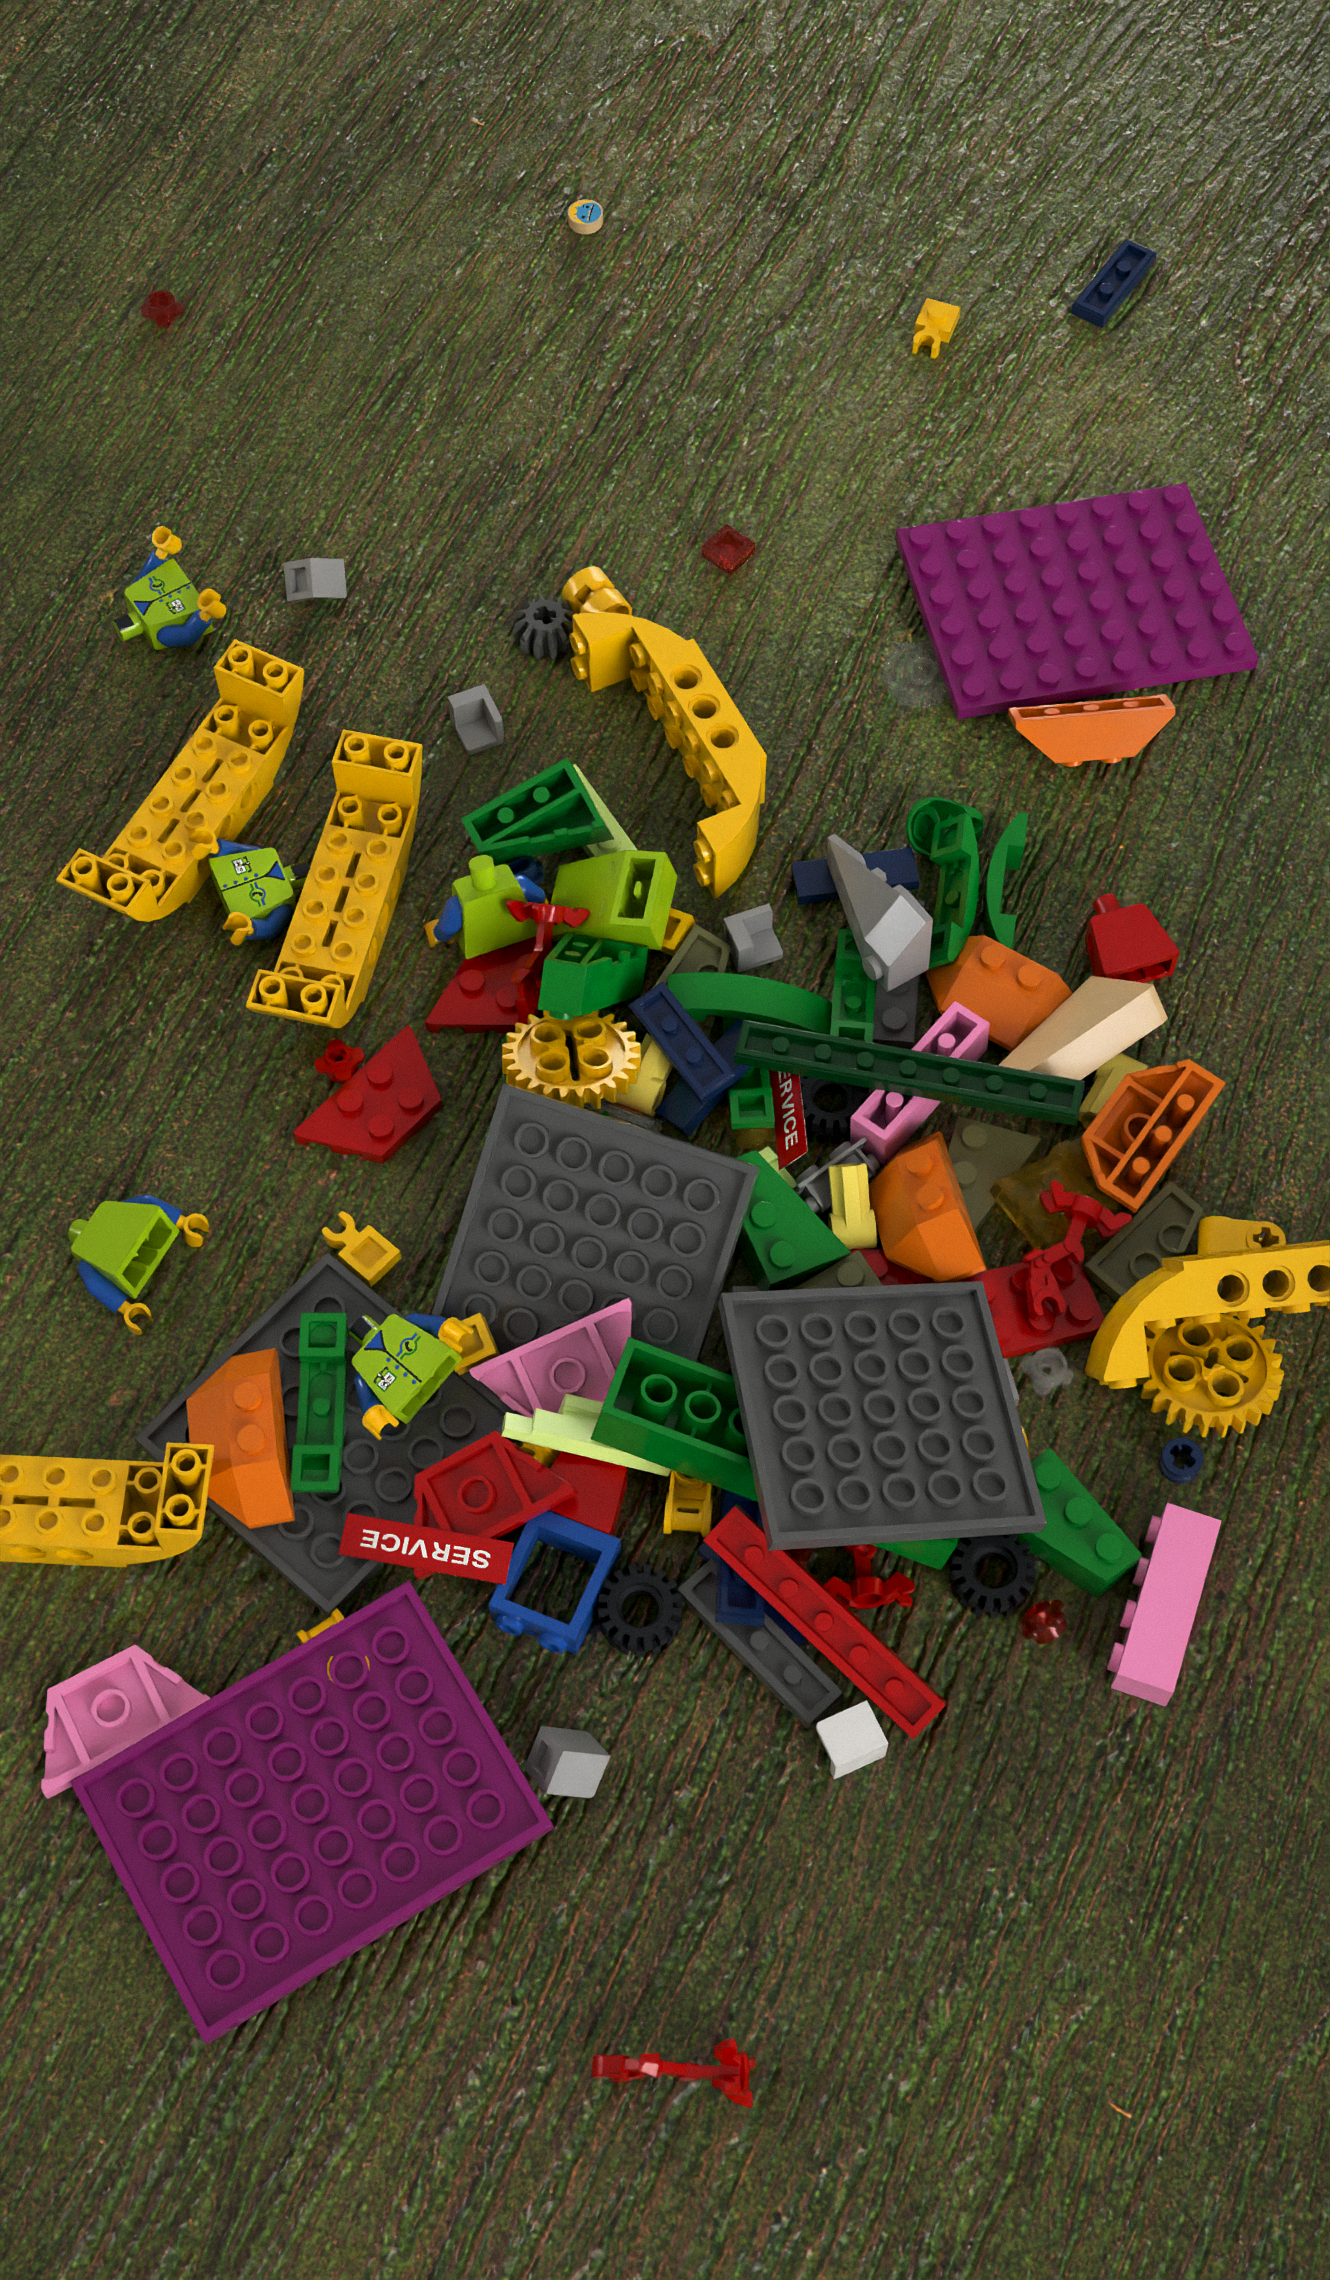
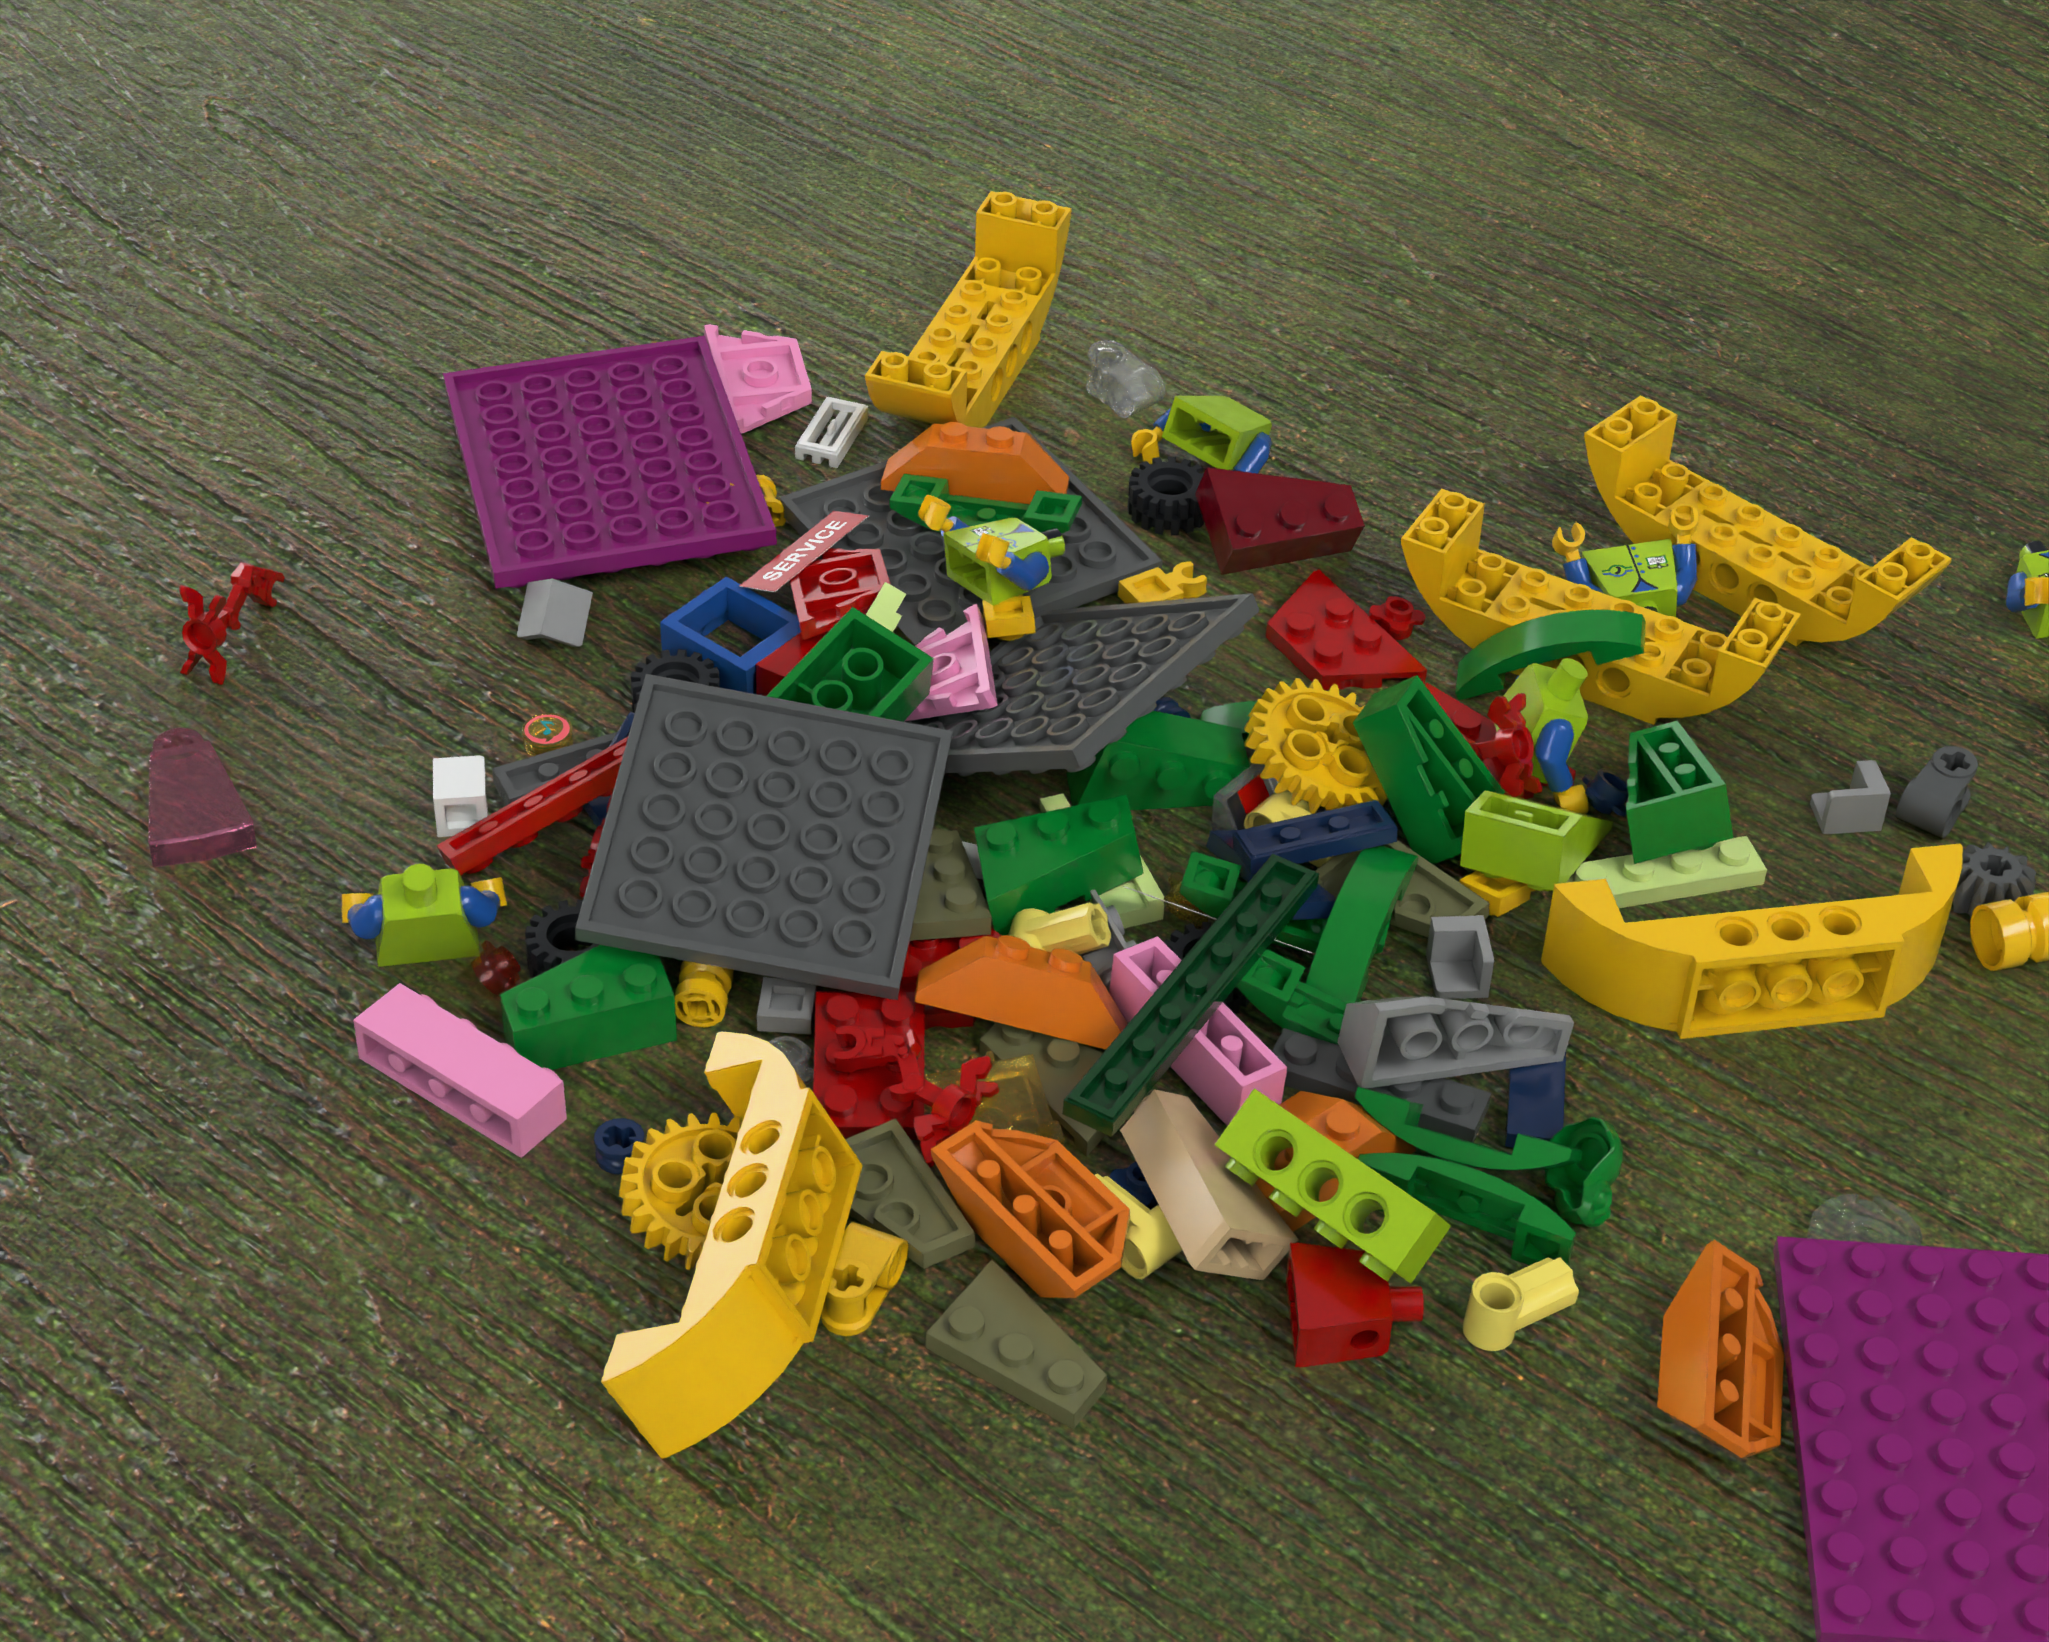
camera: 105 degrees right, 20 degrees down
none -> clear pink piece [148,728,257,867]
none -> lime torso [342,864,507,967]
none -> clear yellow tile [522,713,573,756]
none -> white tile [795,397,868,468]
none -> olive wing [925,1259,1107,1429]
none -> clear piece [1086,340,1165,418]
none -> black tyre [1128,456,1204,536]
none -> dark red wedge [1195,467,1365,575]
none -> lime brick [1214,1088,1451,1284]
none -> green slope [1455,610,1646,700]
none -> light yellow piece [1463,1257,1579,1351]
none -> dark grey piece [1896,746,1978,839]

